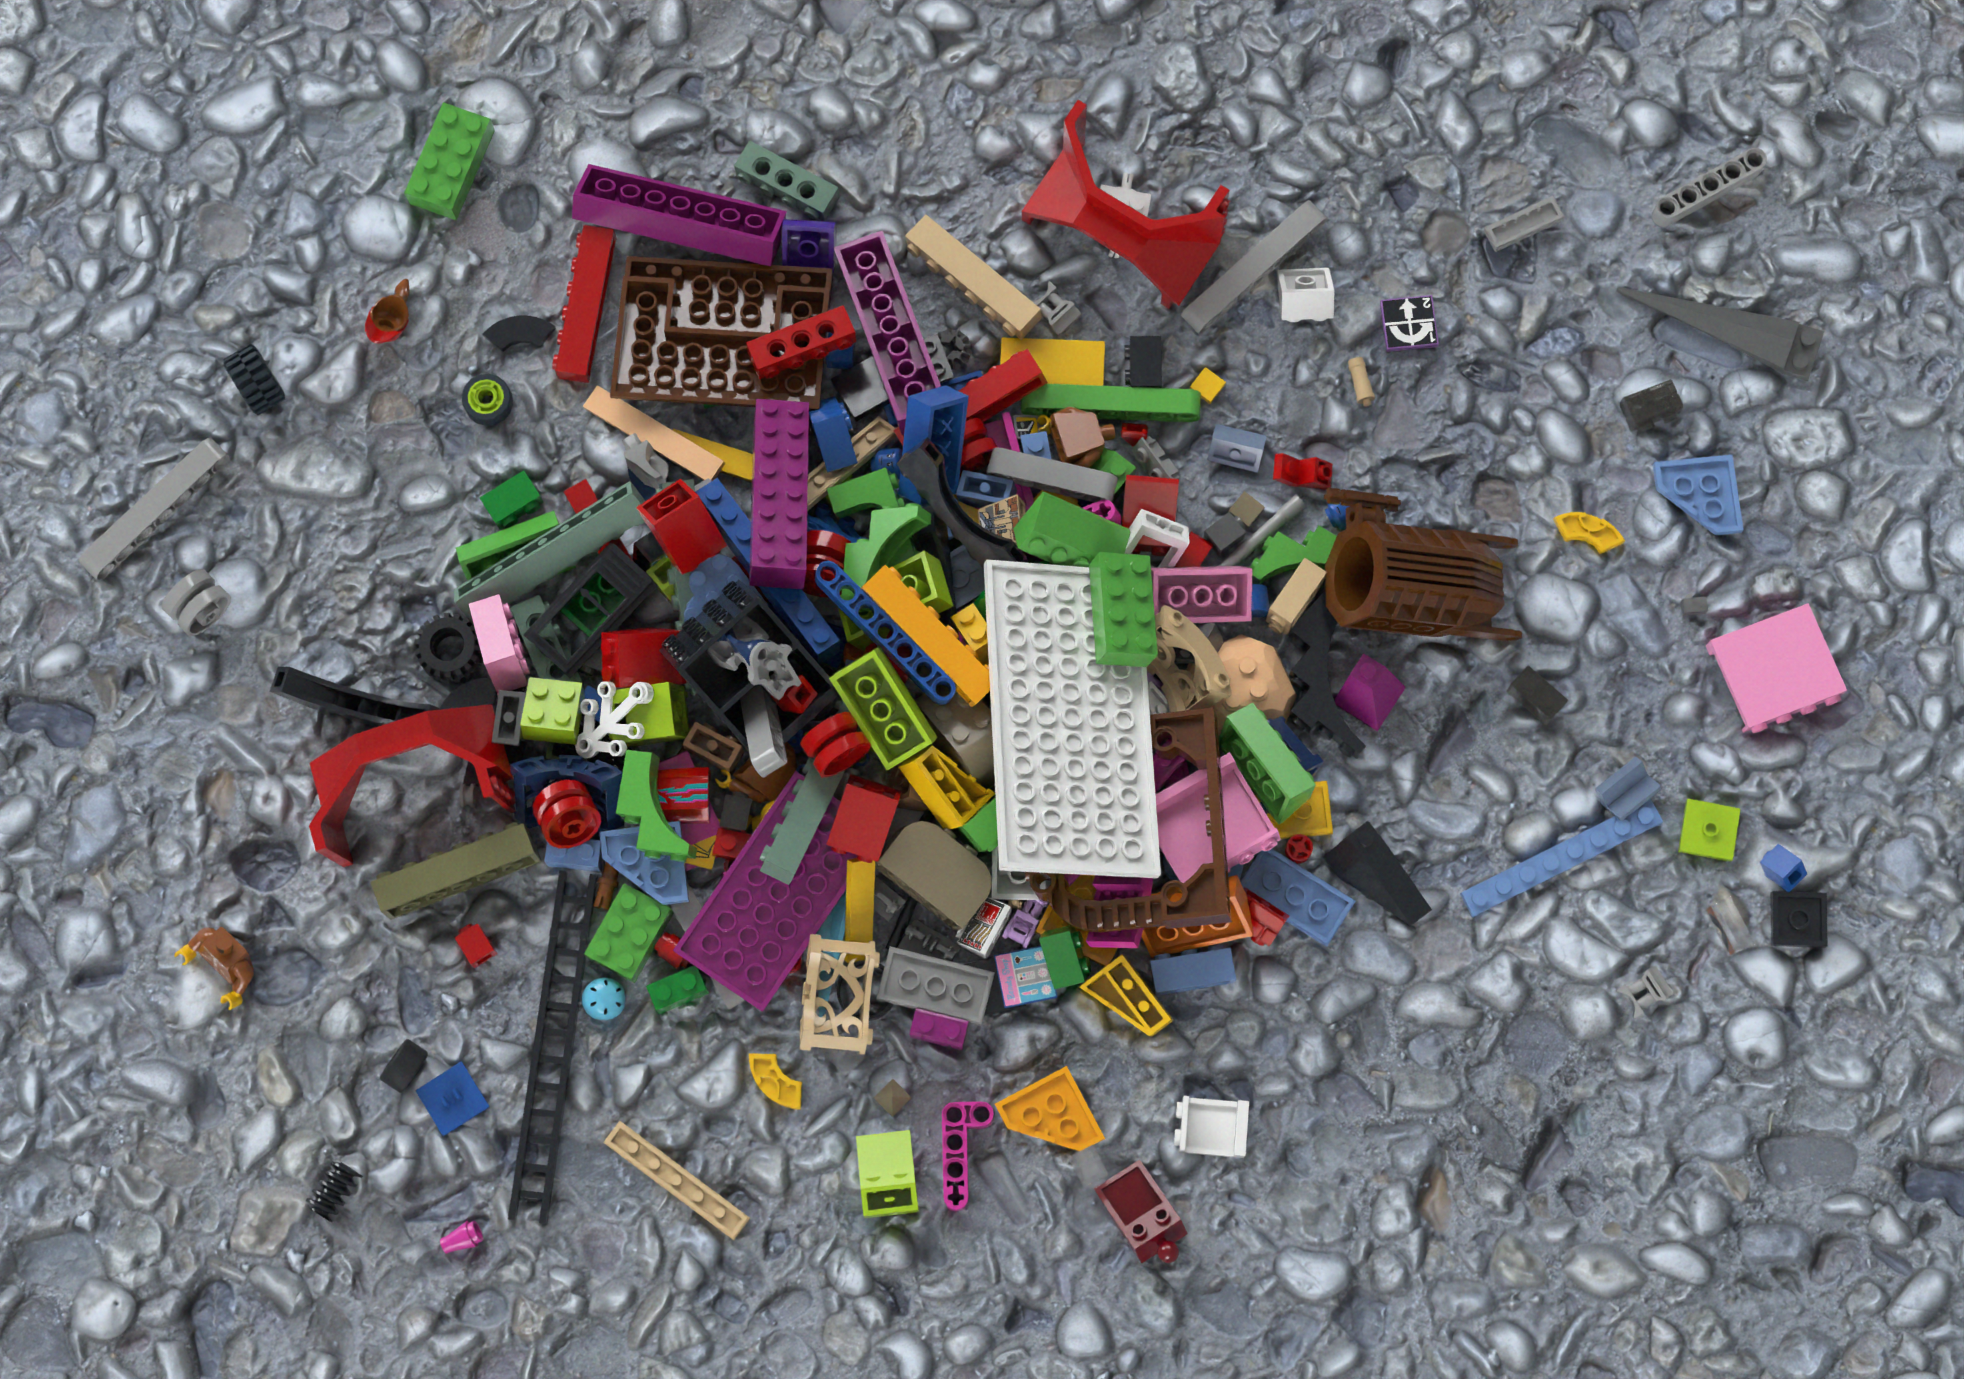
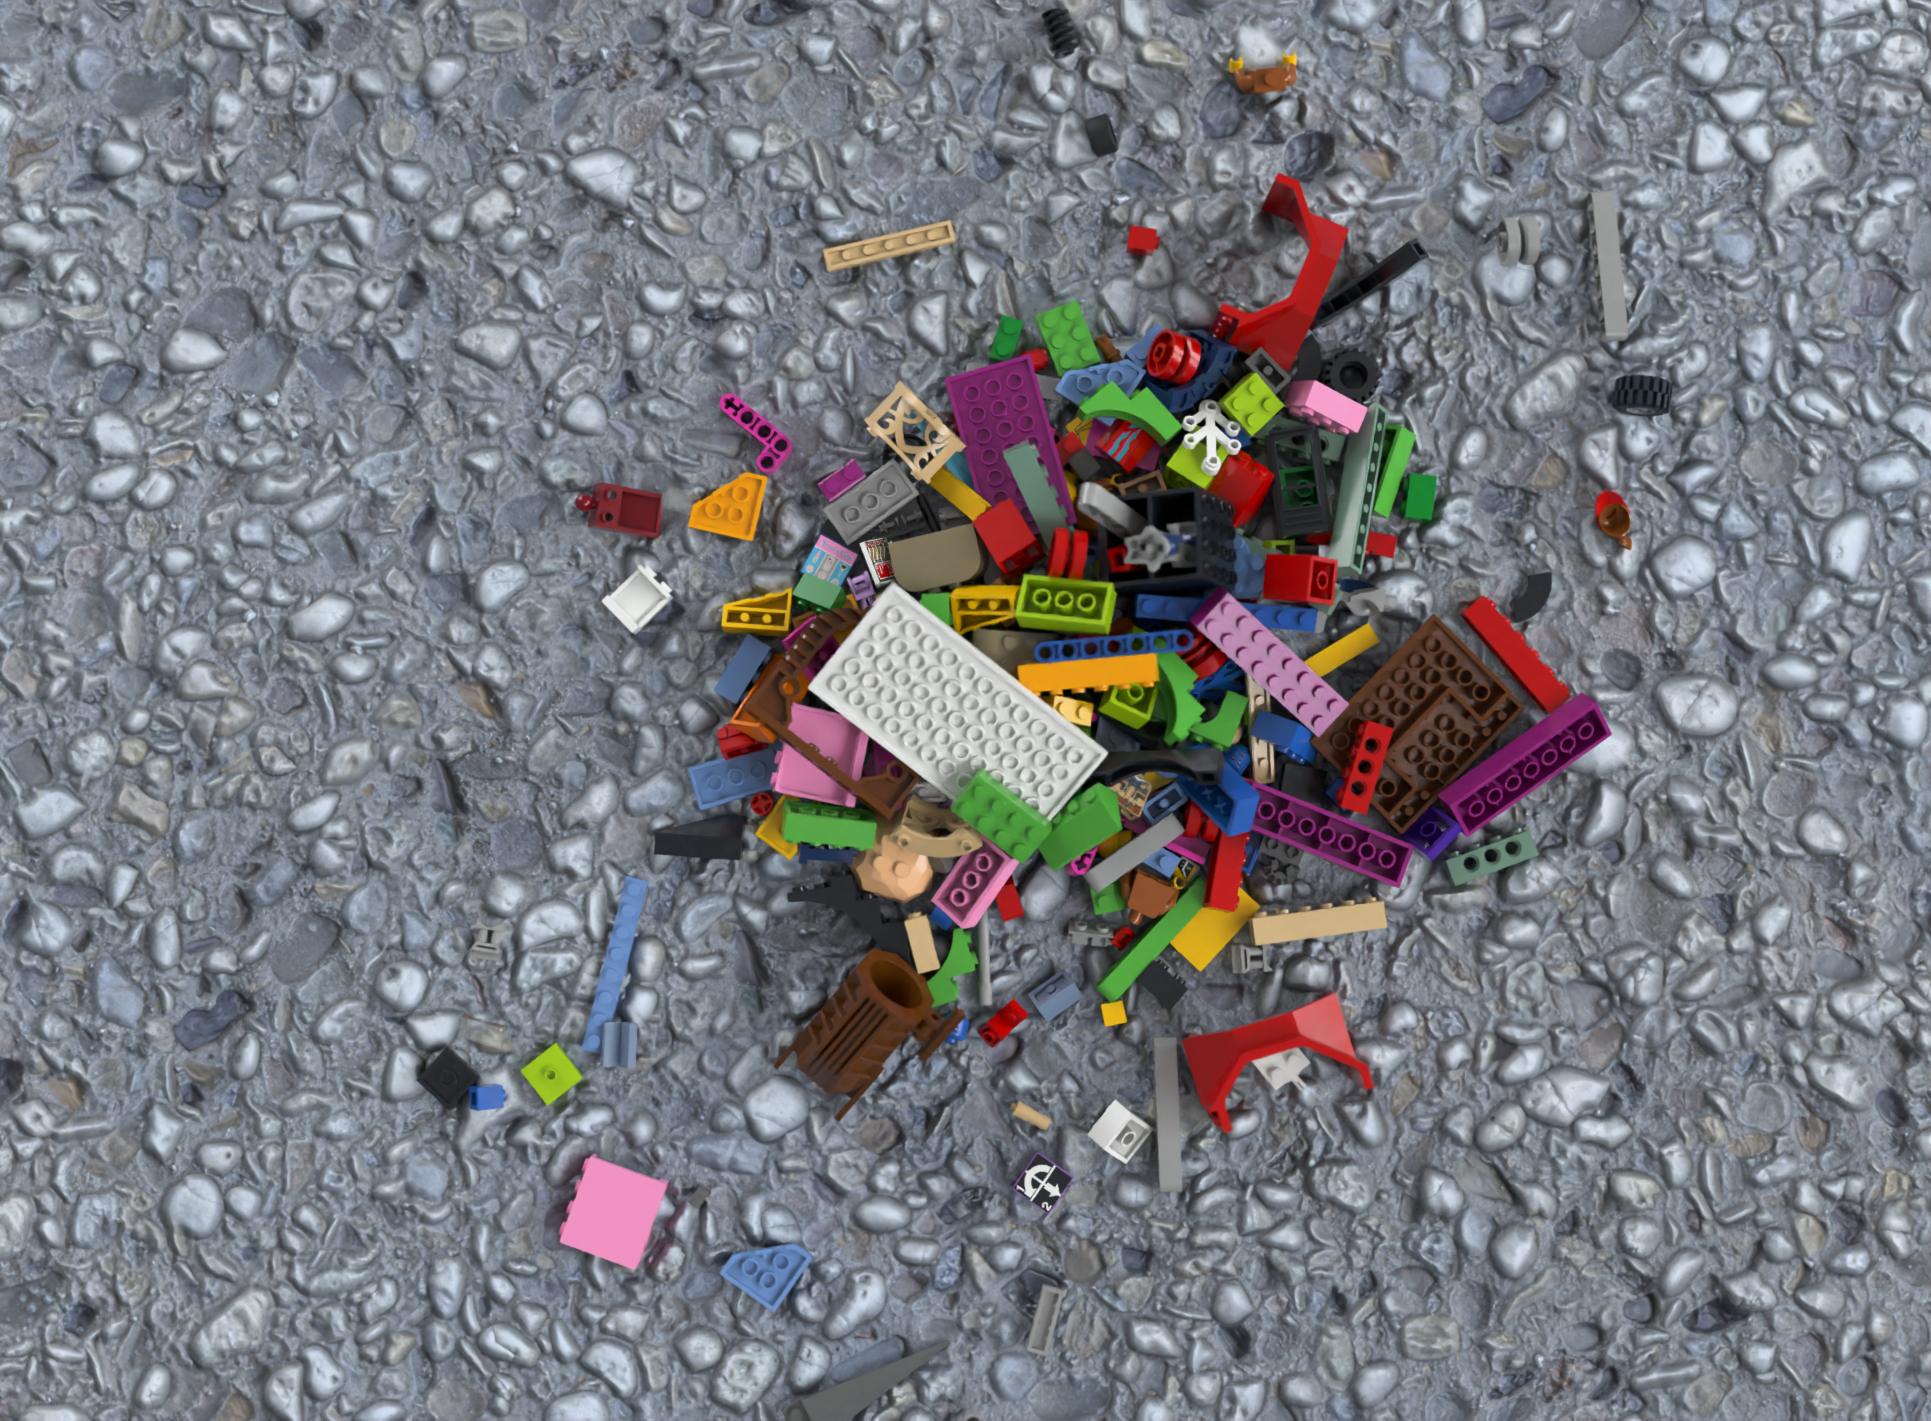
camera: 130 degrees right, 10 degrees up
olive brick [370,822,541,920] -> none
bright green brick [404,102,495,220] -> none
blue piece [415,1061,490,1137] -> none
dark pink cone [440,1221,483,1254] -> none
wheel [461,373,513,426] -> none
black ladder [508,870,598,1225] -> none
medium azure helmet [582,978,626,1020] -> none
light nougat tile [583,385,725,481] -> none
yellow tile [749,1053,802,1110] -> none
lime slope [856,1130,919,1218] -> none
dark tan slope [874,1079,912,1117] -> none
red slope [1122,475,1179,557] -> none
white window [1124,509,1189,568] -> none
dark grey brick [1203,512,1246,557] -> none
dark tan tile [1228,491,1265,529] -> none
magenta slope [1334,653,1406,732] -> none
clear smoke brick [1506,665,1569,726] -> none
yellow tile [1553,512,1625,554] -> none
clear smoke brick [1619,379,1683,432] -> none

